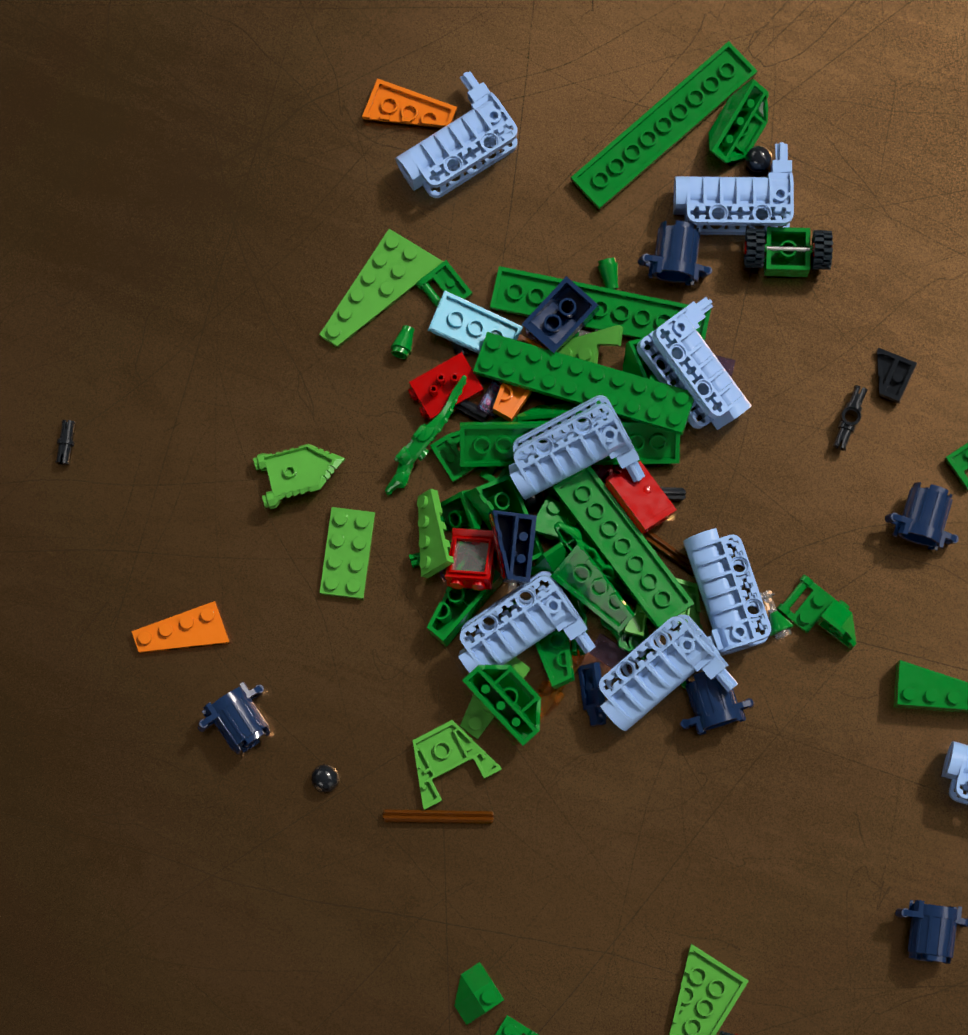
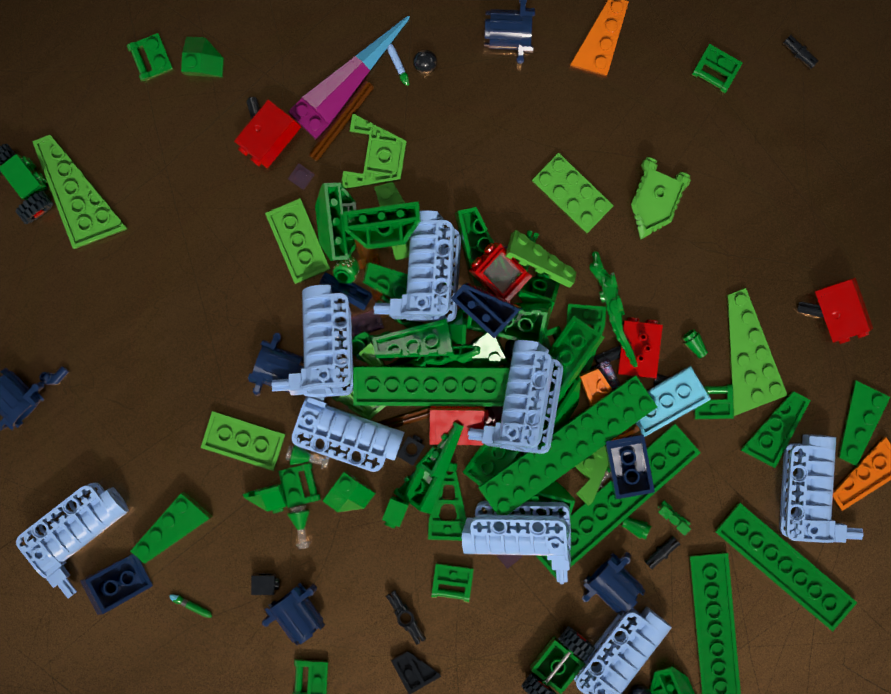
camera: 125 degrees right, 10 degrees up
none -> dark blue arm [39,366,69,385]
none -> bright green plate [201,411,286,471]
none -> red piece [234,97,301,168]
none -> black brick [251,573,280,595]
none -> bright green plate [265,198,330,284]
none -> piece [287,505,311,549]
none -> magenta plate [288,16,410,140]
none -> clear purple plate [288,163,315,190]
none -> green wedge [315,183,358,261]
none -> green slope [323,470,376,512]
none -> green head [333,256,360,284]
none -> green brick [382,495,409,528]
none -> light blue piece [387,43,409,86]
none -> green wedge [393,422,464,514]
none -> black brick [397,434,425,465]
none -> green plate [428,462,467,541]
none -> green plate [431,563,474,602]
none -> black pin [644,535,681,570]
none -> green piece [658,500,691,536]
none -> green plate [692,44,743,93]
none -> green plate [714,502,858,632]
none -> green wing [740,391,811,468]
none -> red piece [798,277,873,344]
none -> green wing [838,380,890,466]

